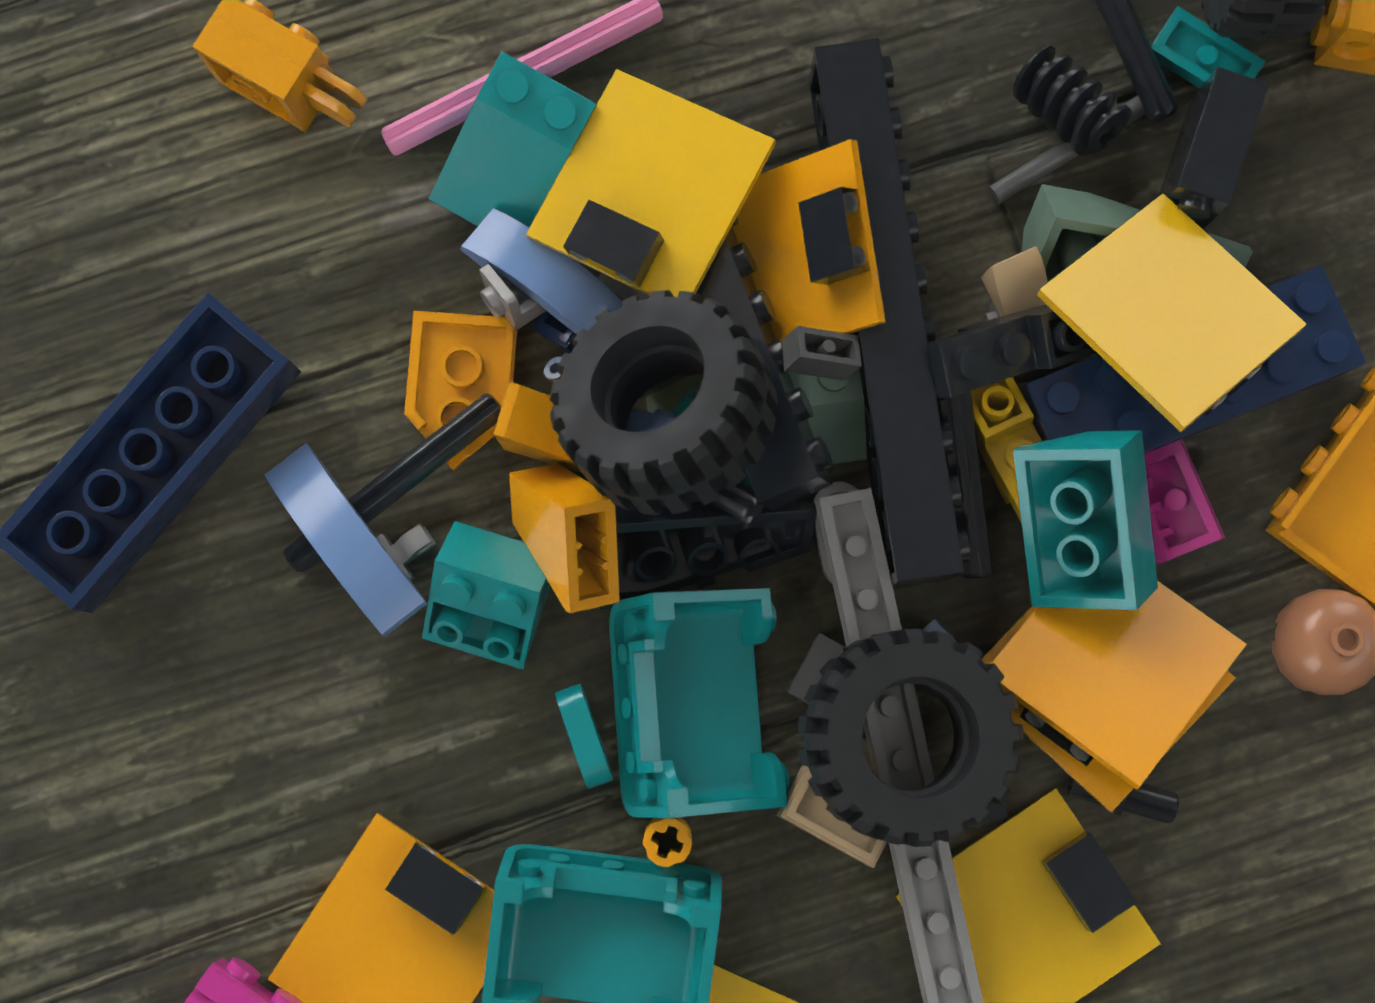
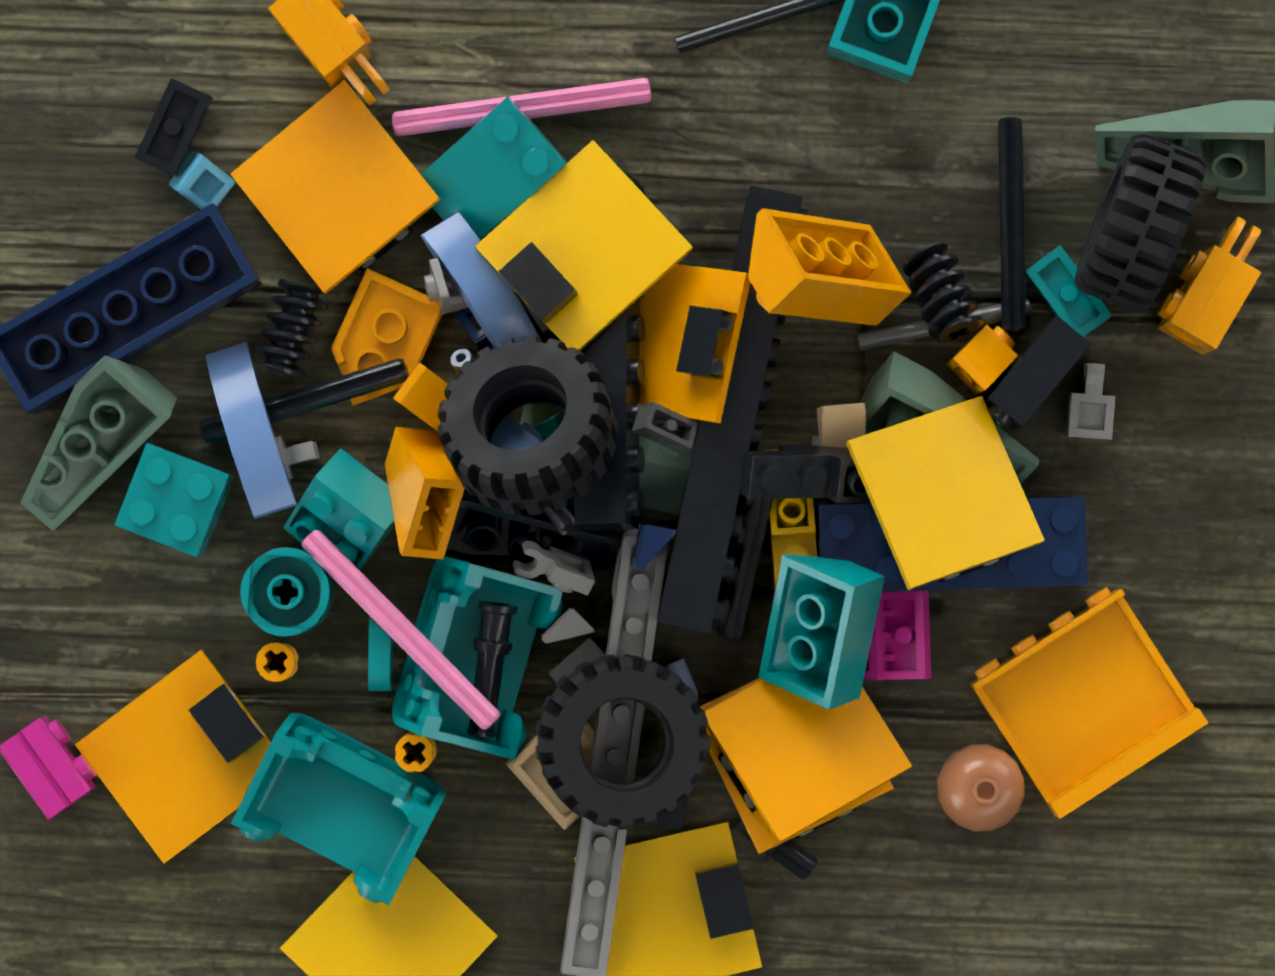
camera: 20 degrees right, 5 degrees up
none -> sand green wedge [20,356,177,531]
none -> teal brick [114,443,235,558]
none -> black plate [134,78,213,178]
none -> medium azure slope [169,151,236,209]
none -> light orange piece [230,80,441,294]
none -> teal brick [240,547,334,636]
none -> black piece [254,279,329,377]
none -> light orange bush [256,642,299,682]
none -> bright pink axle [301,530,500,730]
none -> black pin [467,601,518,737]
none -> light grey plate [512,541,595,596]
none -> light grey slope [542,608,596,644]
none -> dark blue slope [632,524,677,569]
none -> light orange slope [748,208,911,326]
none -> light orange slope [946,325,1018,395]
none -> light grey plate [1066,363,1116,440]

